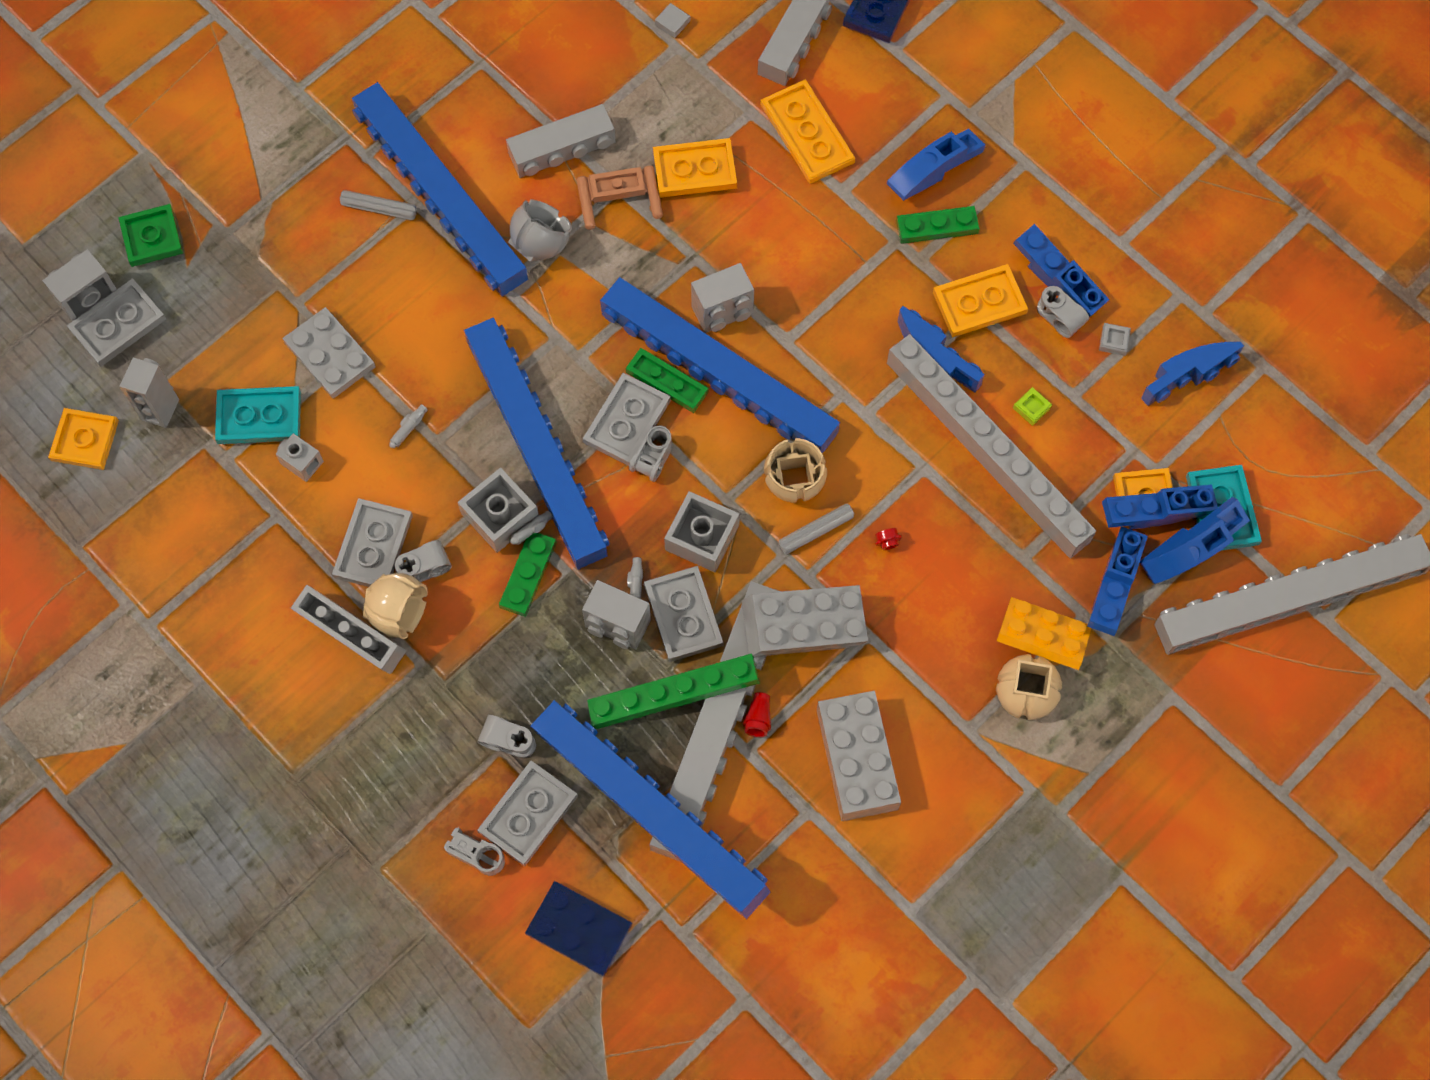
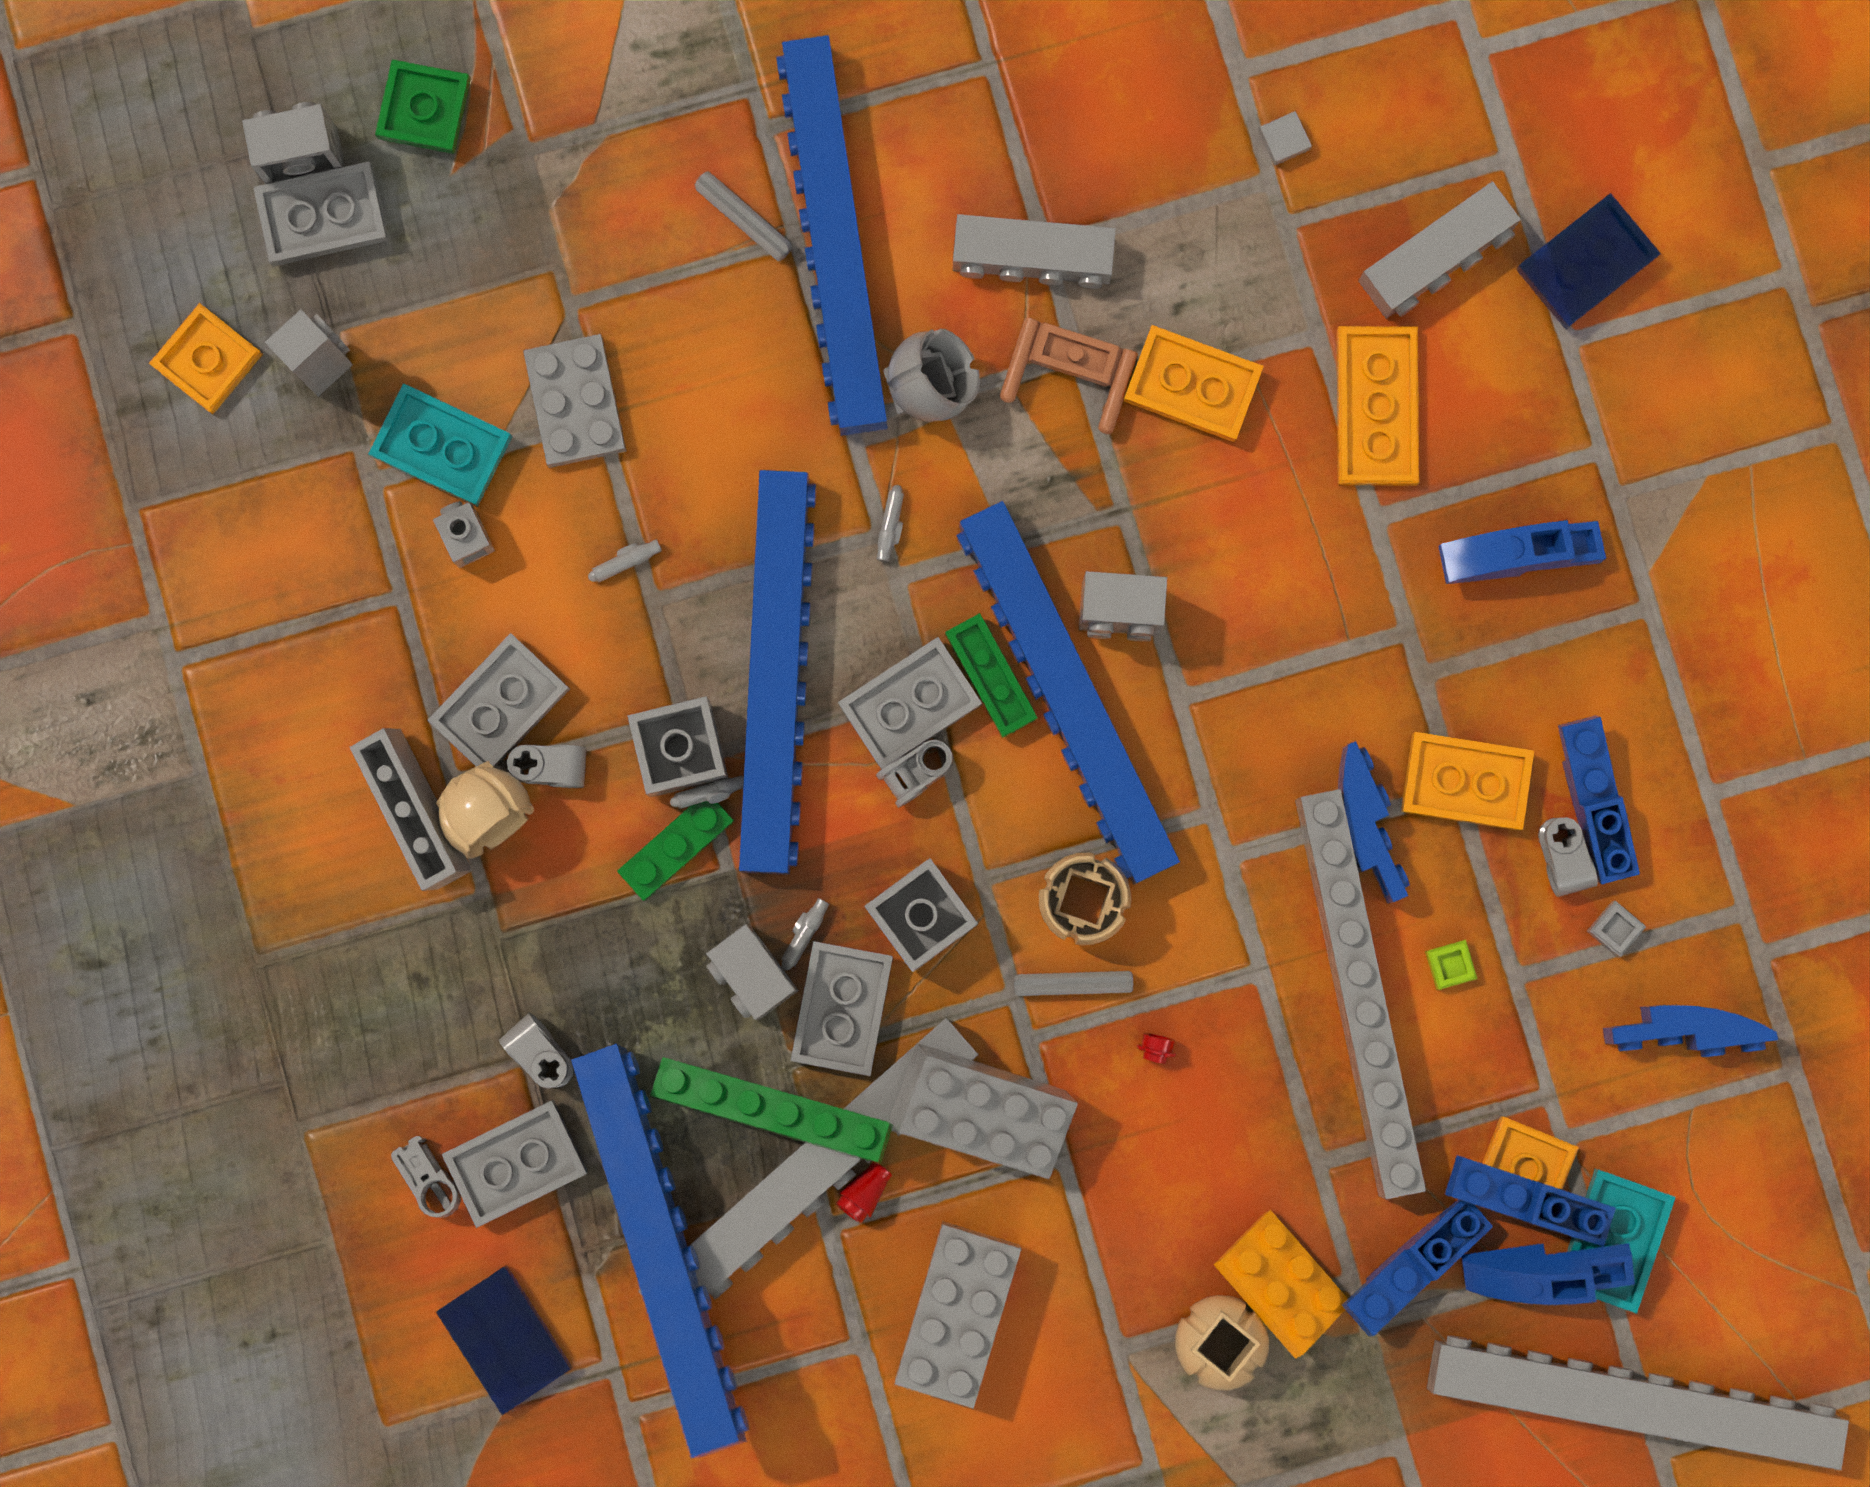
camera: 30 degrees right, 15 degrees up
green plate [896,206,980,244] -> none
none -> light grey piece [876,485,904,562]

